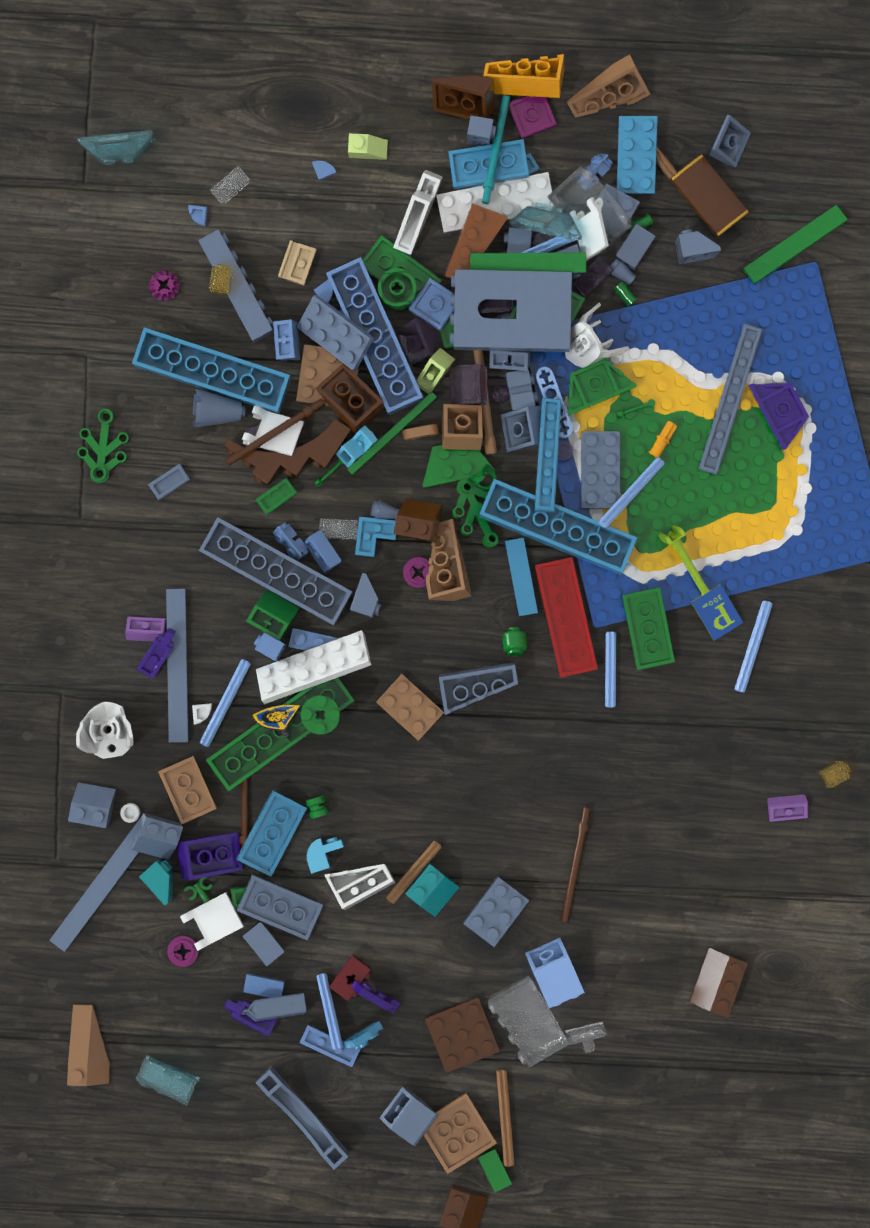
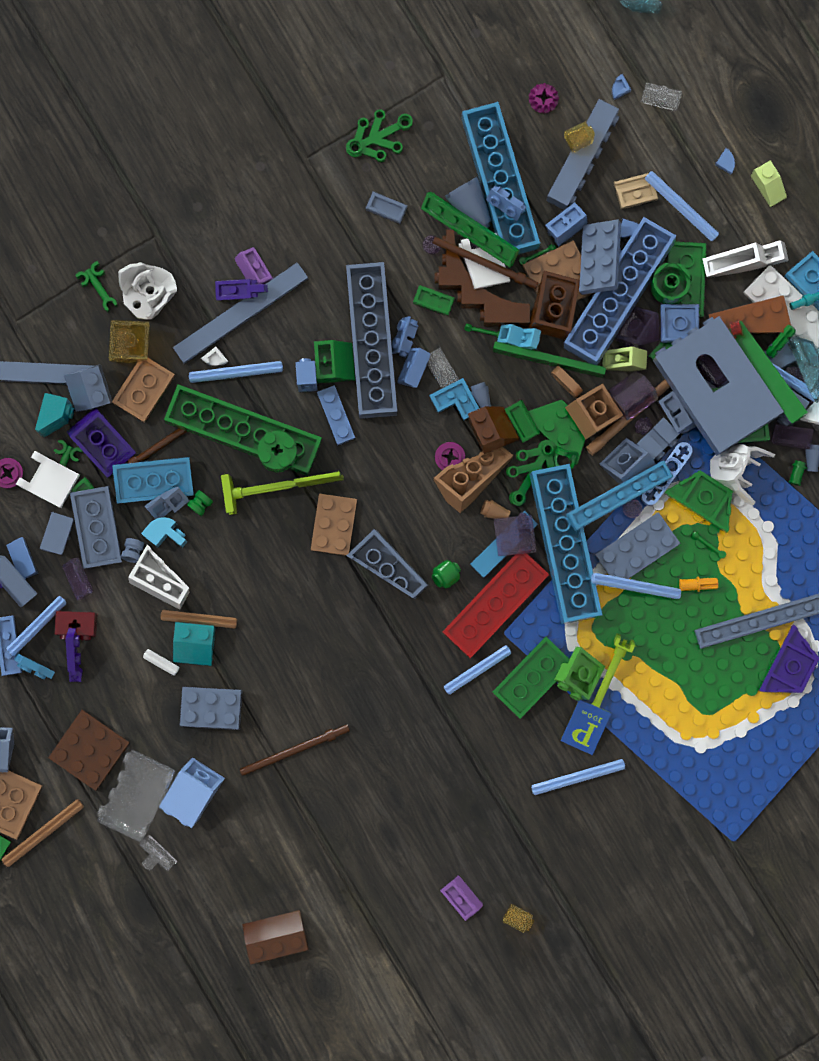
camera: 50 degrees right, 5 degrees down
sand blue slope [68,782,116,828] -> none
white tile [120,803,140,823] -> none
shield [253,705,300,737] -> none
white plate [256,630,371,704] -> none
sand blue slope [350,573,381,618] -> none
none -> clear purple plate [62,557,93,600]
none -> green bar [75,261,118,312]
none -> clear yellow slope [109,320,149,363]
none -> sand blue wheel [121,538,144,563]
none -> white axle [143,649,179,676]
none -> sand blue slope [145,487,190,519]
none -> lime piece [221,472,344,515]
none -> green tile [421,191,520,267]
none -> clear purple plate [423,235,441,254]
none -> medium nougat cone [480,500,510,521]
none -> medium blue hinge [486,186,526,221]
none -> clear purple hinge [494,513,536,556]
none -> green tile [504,400,540,443]
none -> green hinge [519,244,556,265]
none -> bright green plate [554,647,605,701]
none -> light blue axle [645,171,719,241]
none -> clear red bush [729,319,744,338]
none -> green axle [766,325,796,358]

